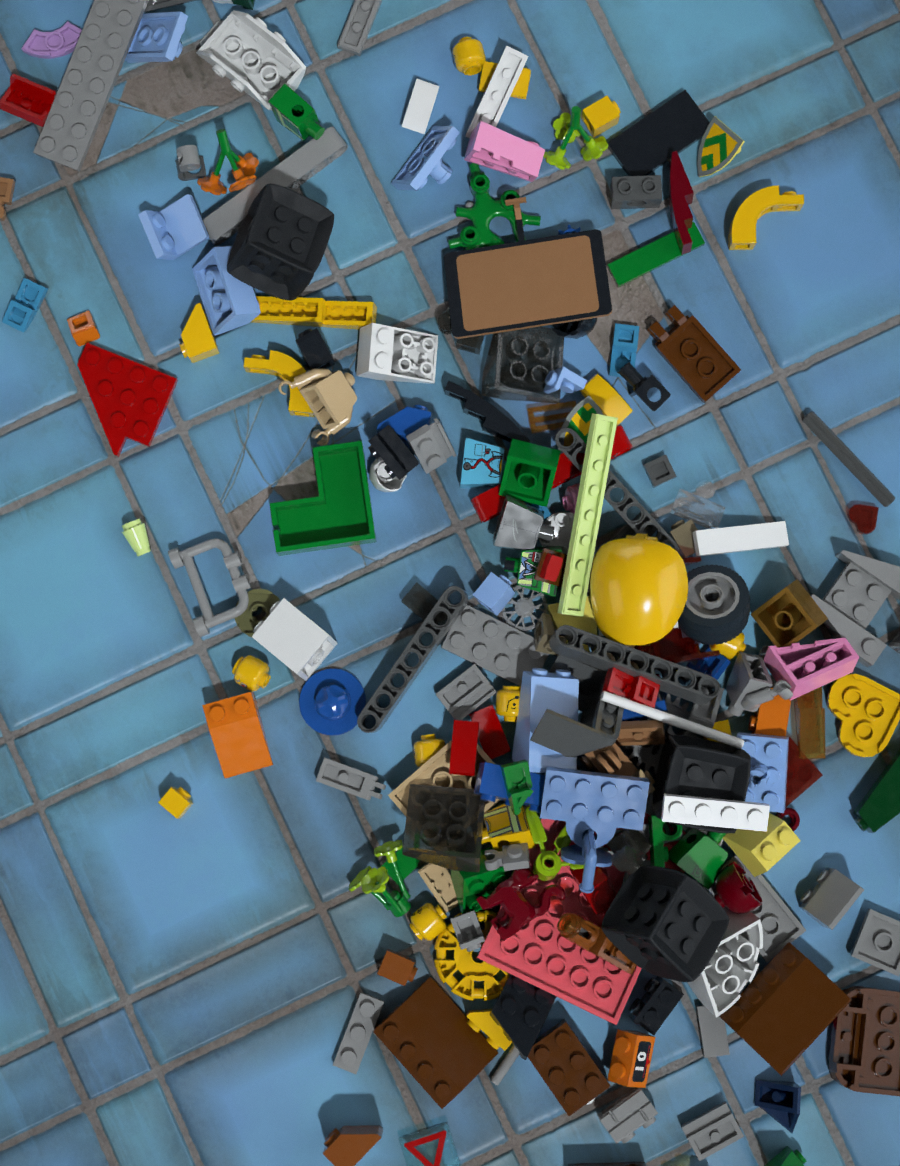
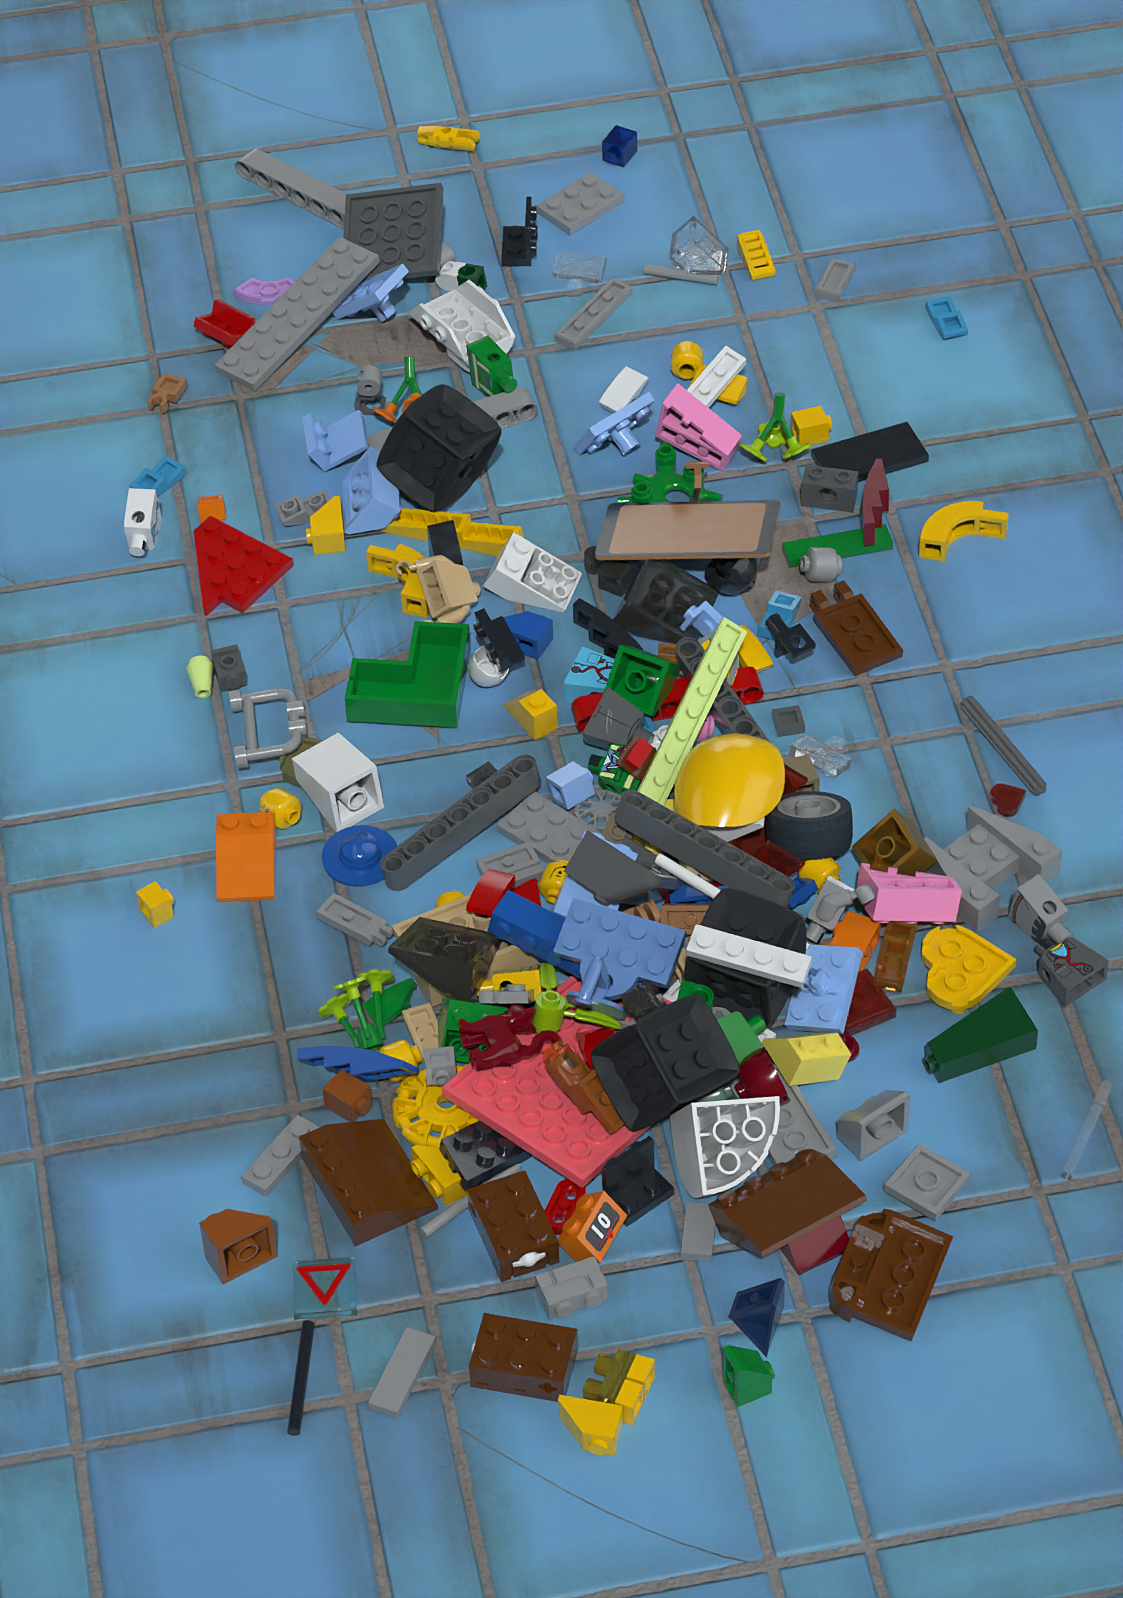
camera: 15 degrees right, 35 degrees down
light grey plate [406,418,457,474] -> none
green slope [501,760,533,815] -> none
red slope [602,667,660,708] -> none
light grey plate [681,1102,744,1161] -> none
white tile [692,521,789,557] -> none
shield [697,116,745,177] -> none
none -> white torso [124,488,162,556]
none -> dark grey brick [210,644,247,692]
none -> light grey slope [275,489,330,526]
none -> blue slope [297,1046,418,1082]
none -> yellow slope [504,689,558,740]
none -> red plate [544,1179,586,1235]
none -> light grey head [800,547,842,583]

